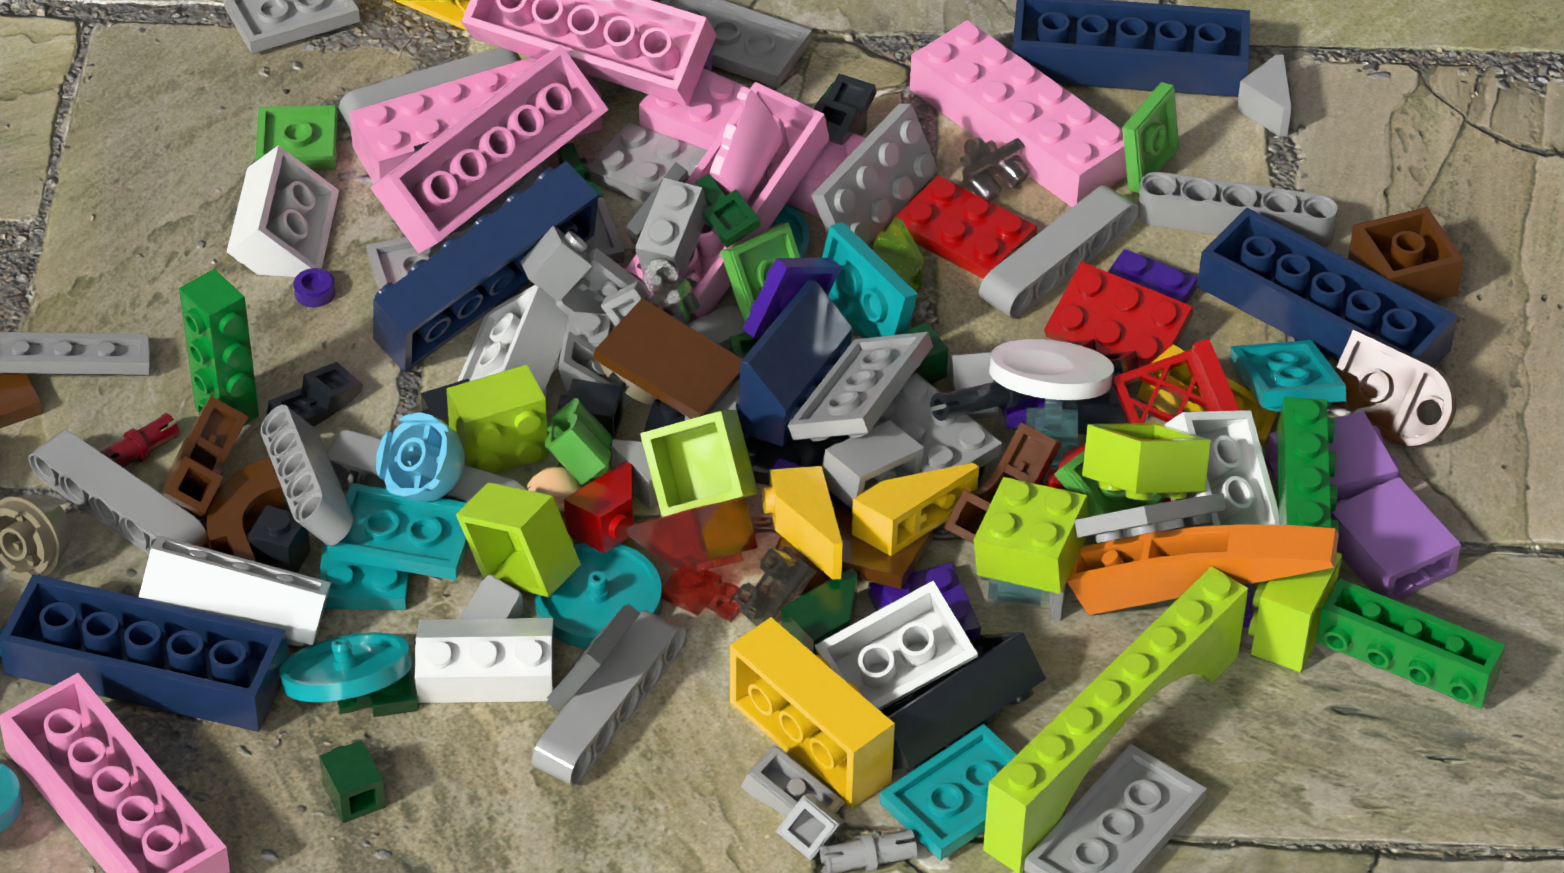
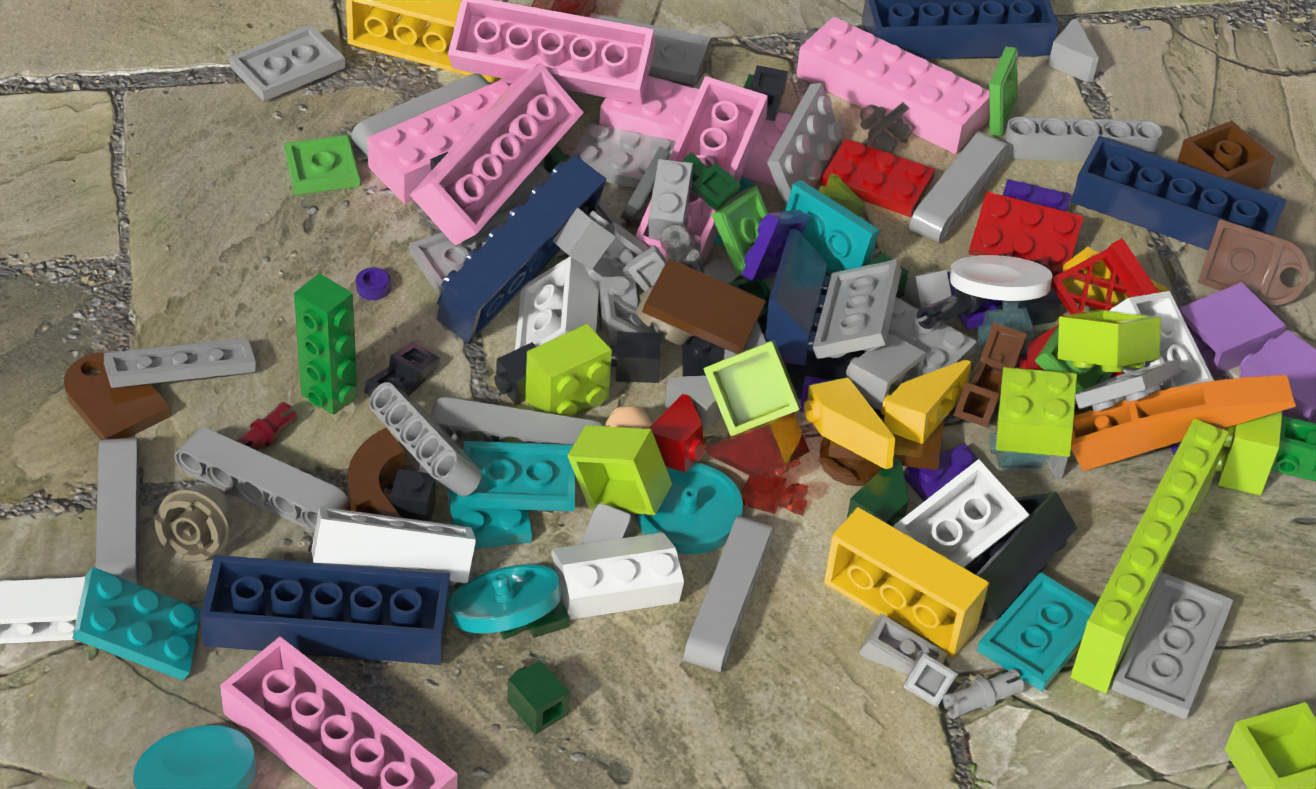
camera: 15 degrees left, 0 degrees up
reddish brown arch [161,396,248,517] -> none
white slope [227,145,339,277] -> none
medium azure cylinder [376,412,465,503] -> none
bright green brick [545,398,612,485] -> none
dark grey tile [547,603,641,712] -> none
bright pink slope [710,86,784,202] -> none
clear smoke hips [734,546,817,626] -> none
teal plate [1230,340,1346,411] -> none
green brick [1277,397,1339,533] -> none

